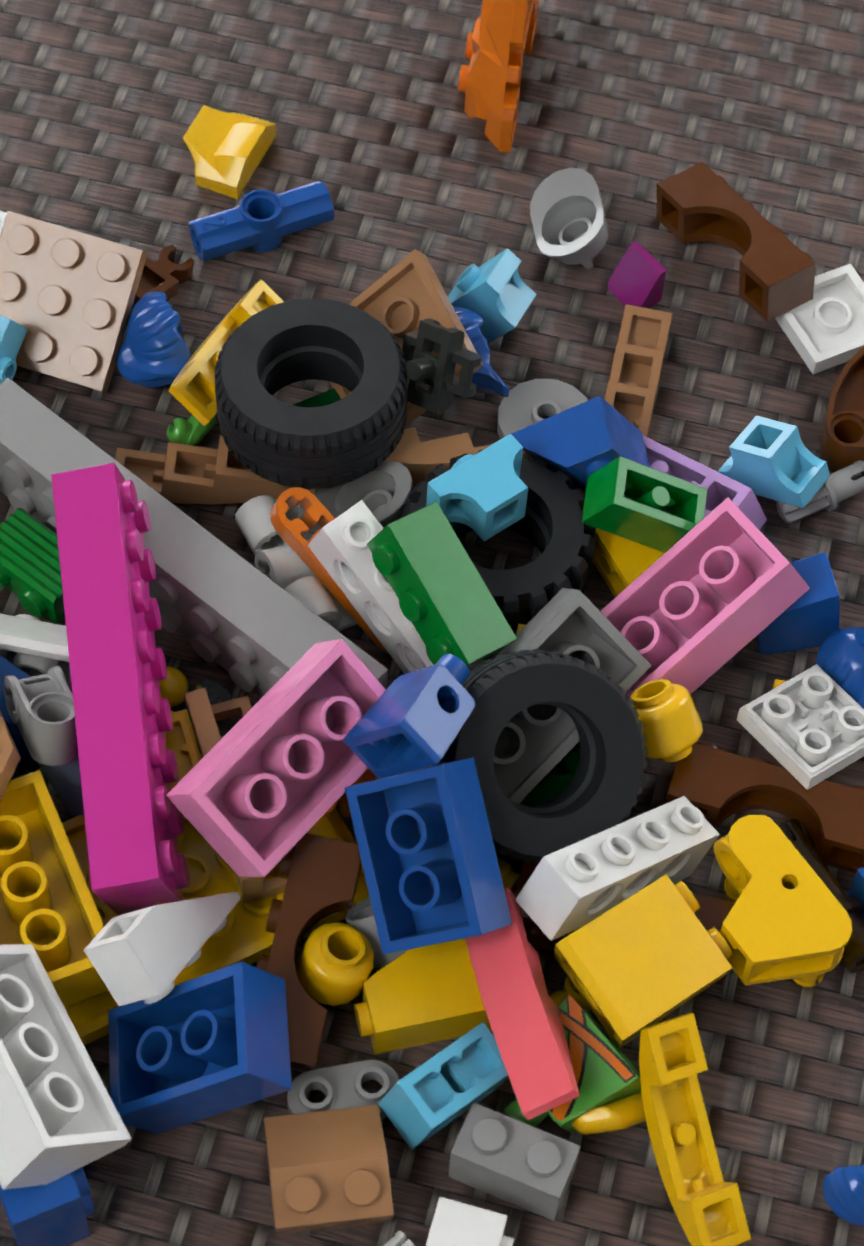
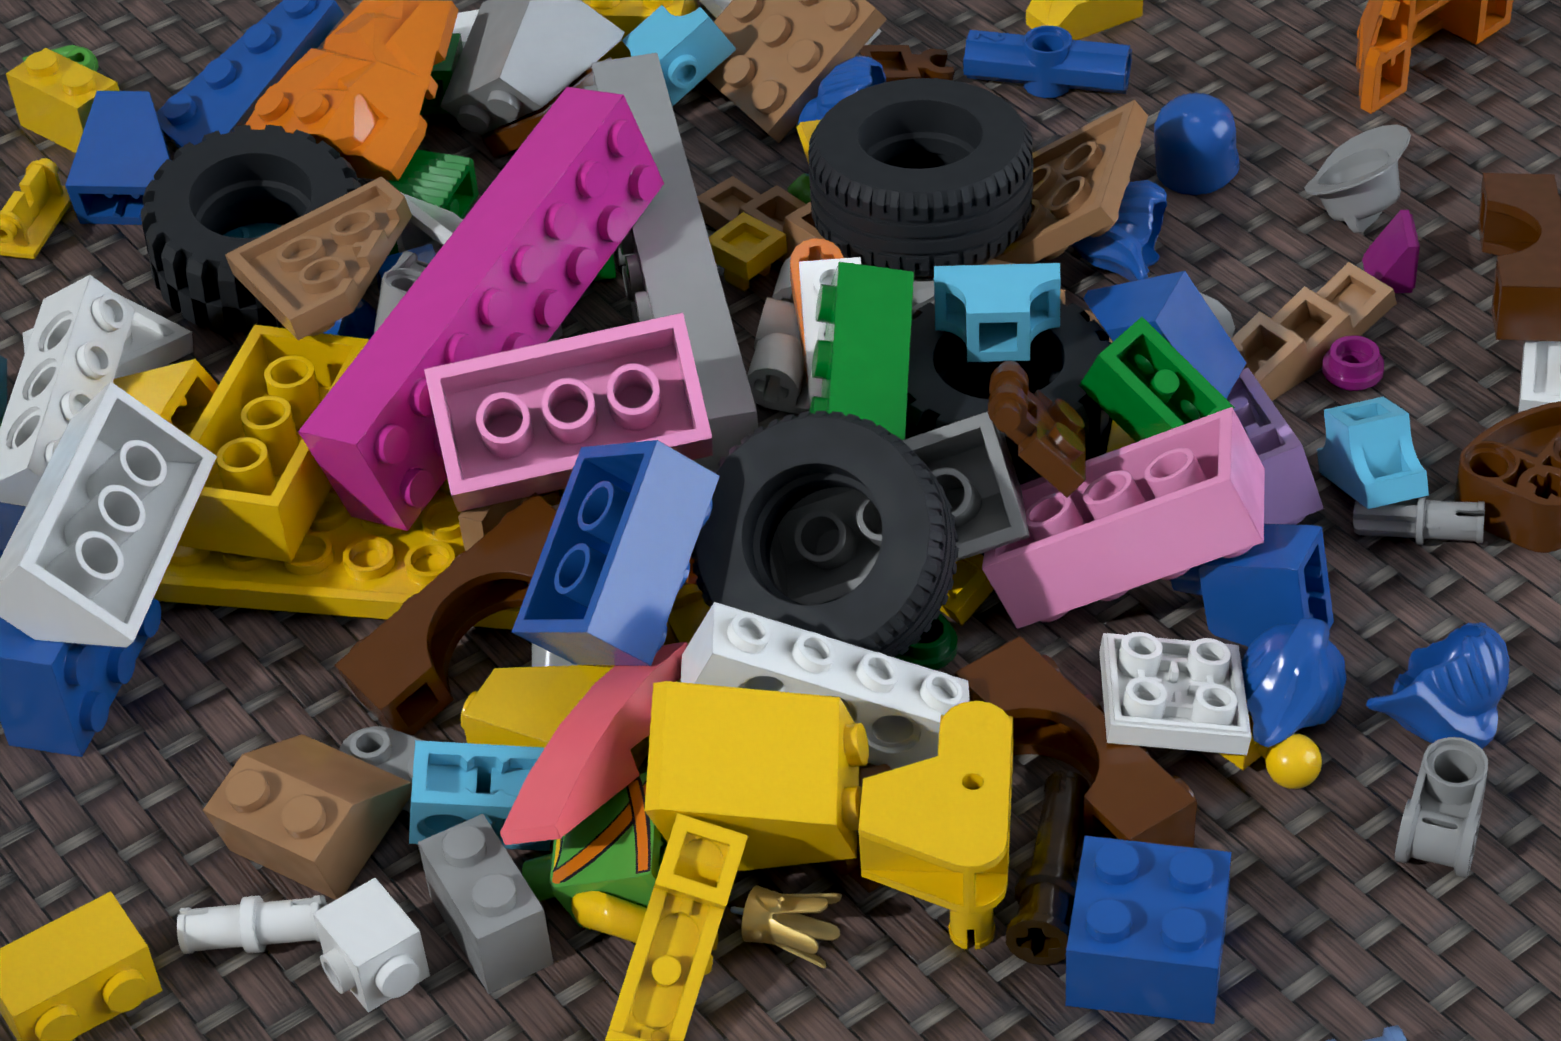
camera: 45 degrees right, 15 degrees down
white slope [84,892,241,1006] -> none
blue brick [108,961,292,1134] -> none
yellow head [296,922,374,1006] -> none
blue torso [343,654,475,779] -> none
pearl dark grey piece [402,318,482,413] -> none
medium azure brick [448,248,537,343] -> none
yellow head [631,679,703,763] -> none
none -> yellow tile [709,212,787,291]
none -> pearl gold piece [730,885,842,969]
none -> reddish brown plate [988,361,1086,498]
none -> blue helmet [1154,93,1240,195]
none -> magenta plate [1322,336,1385,391]

